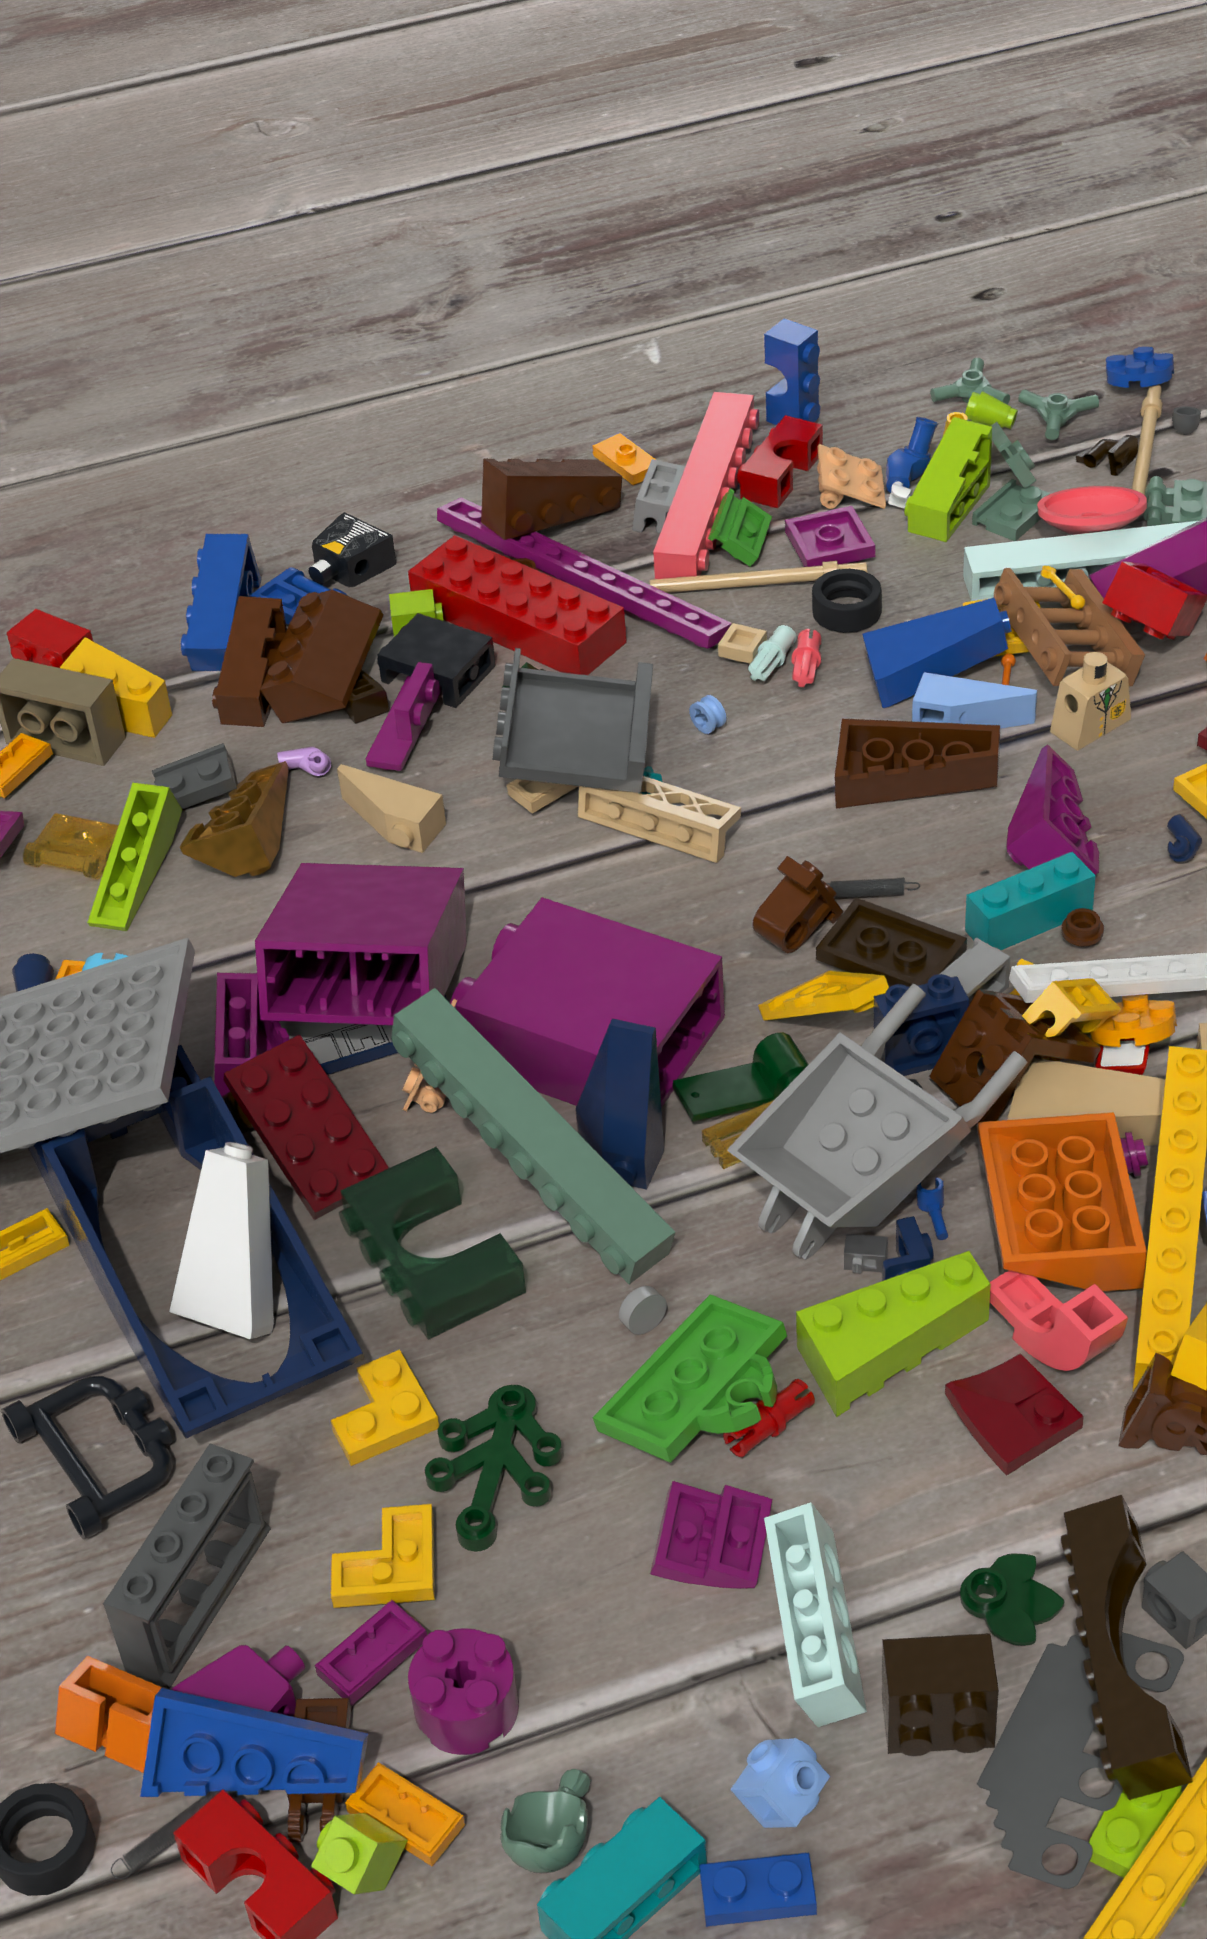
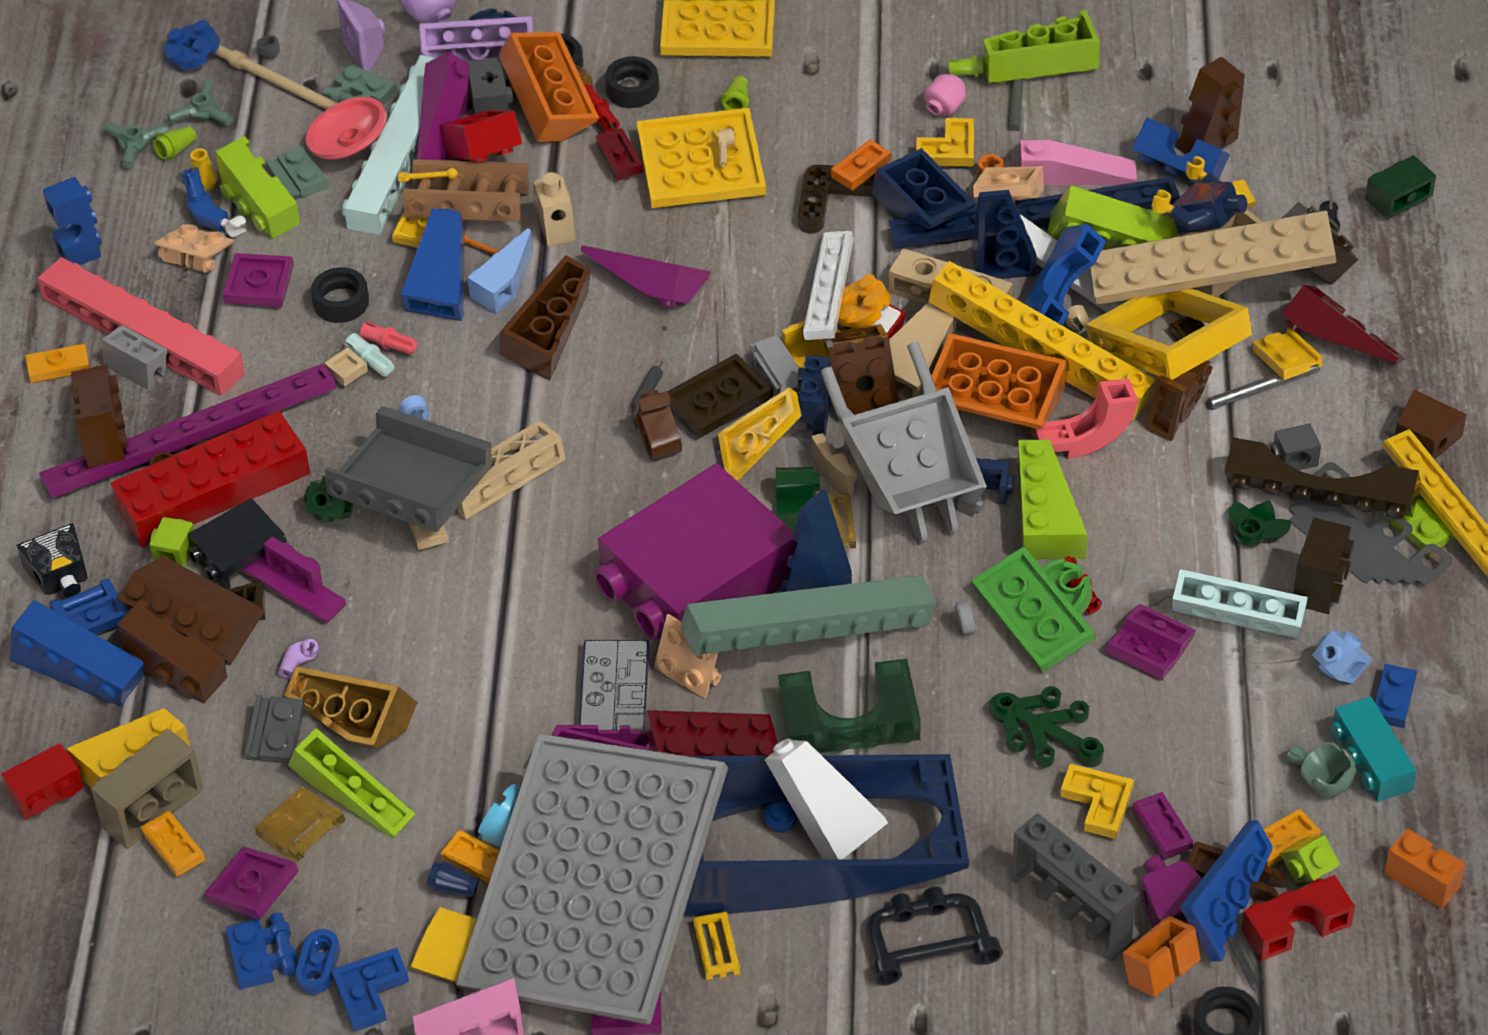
camera: 70 degrees left, 5 degrees up
magenta brick [255,863,467,1025] -> none
yellow plate [330,1349,439,1466] -> none
tan slope [337,764,446,853] -> none
magenta brick [408,1628,519,1755] -> none
tan bar [650,561,867,593] -> none
bright green plate [708,488,772,567] -> none
red arch [737,415,823,508] -> none
dark red plate [945,1353,1084,1476] -> none
teal brick [965,852,1096,950] -> none
sand green plate [991,422,1036,489] -> none
yellow hinge [1022,978,1121,1037] -> none
reddish brown plate [1061,908,1104,947] -> none
dark brown piece [1076,435,1138,476] -> none
dark blue arm [1167,814,1202,863] -> none

